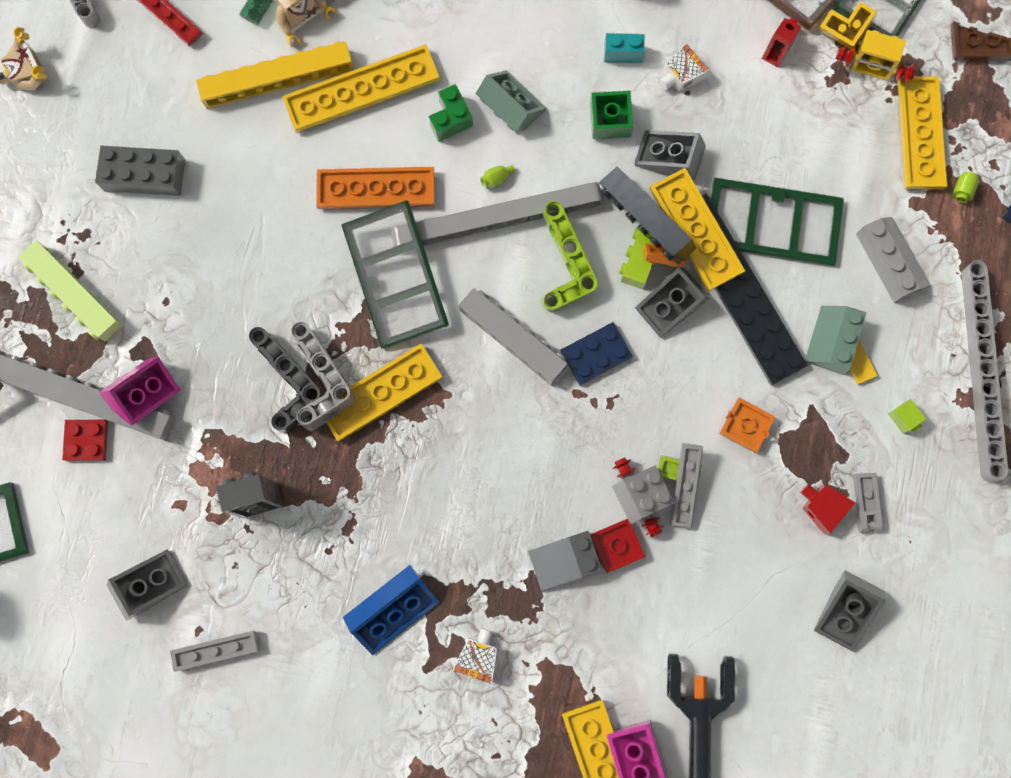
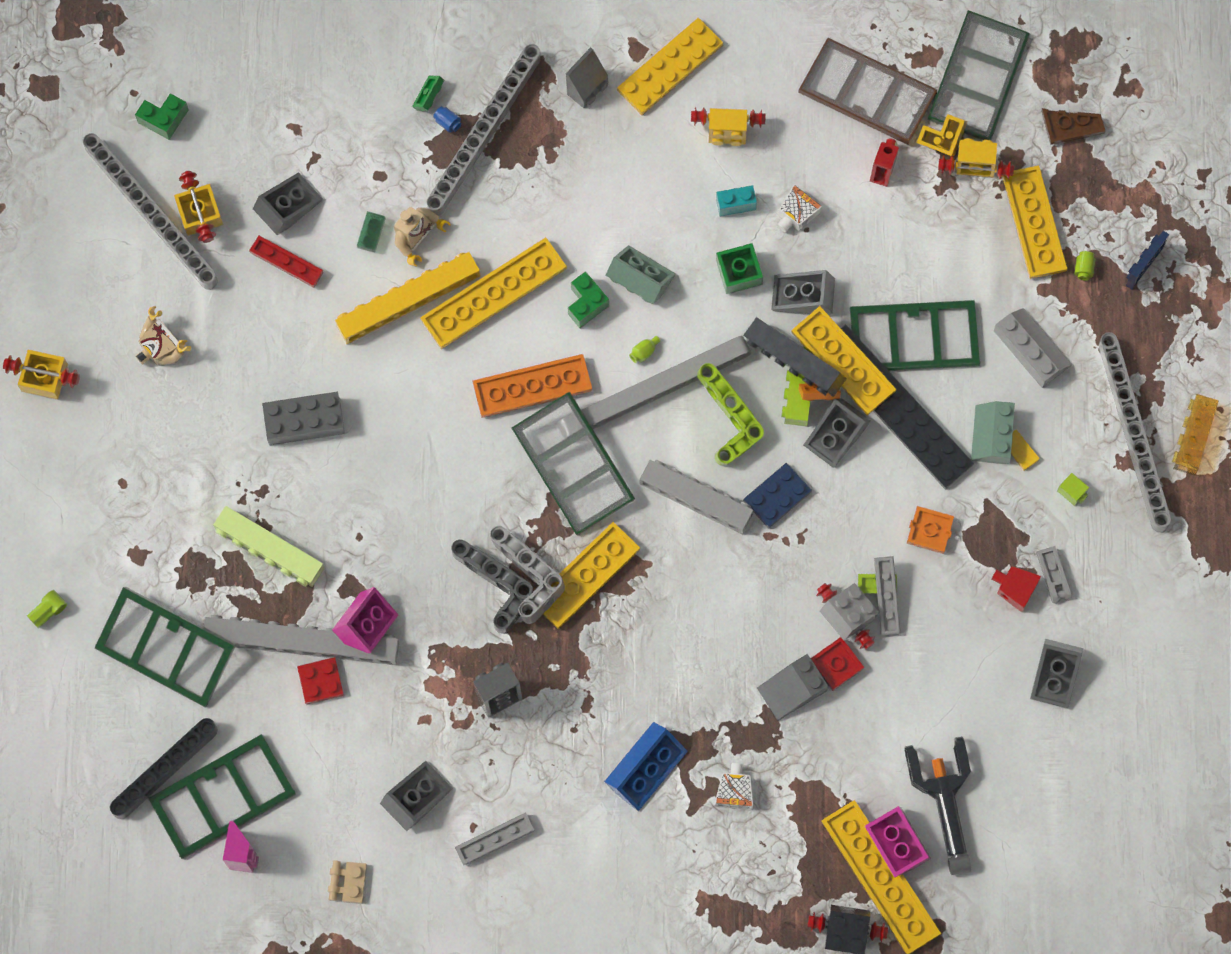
camera: 15 degrees left, 5 degrees down
none -> tan plate [328,860,367,904]

